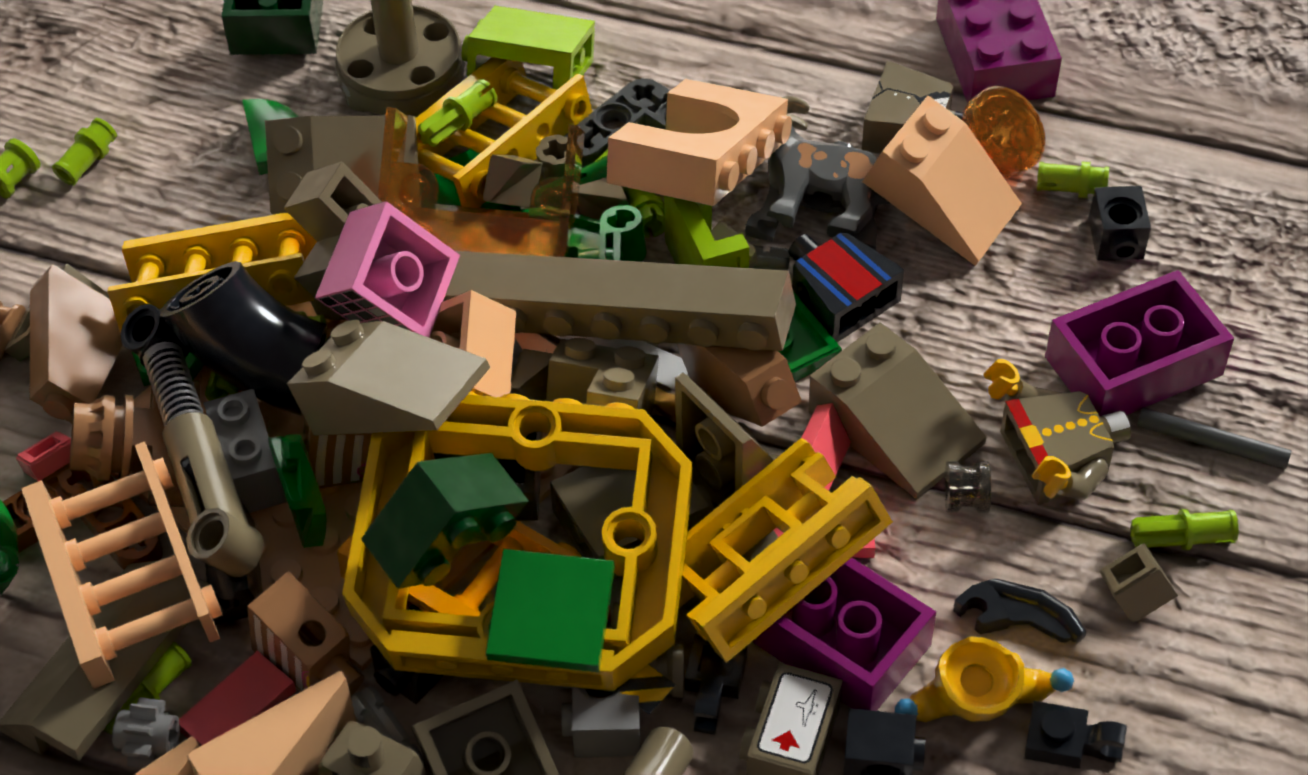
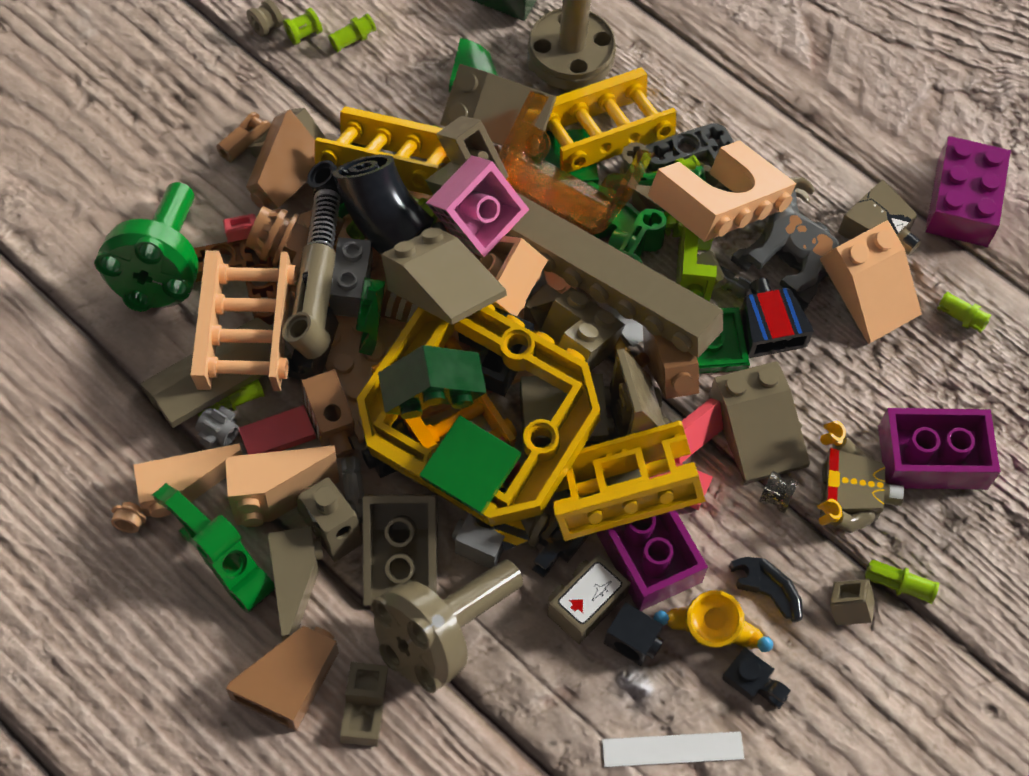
camera: 20 degrees right, 10 degrees up
lime axle [417,79,498,147] -> none
lime panel [462,5,595,90] -> none
dark tan slope [482,154,542,207] -> none
clear orange tile [962,86,1046,180] -> none
black brick [1088,186,1151,261] -> none
dark grey bar [1137,407,1292,469] -> none

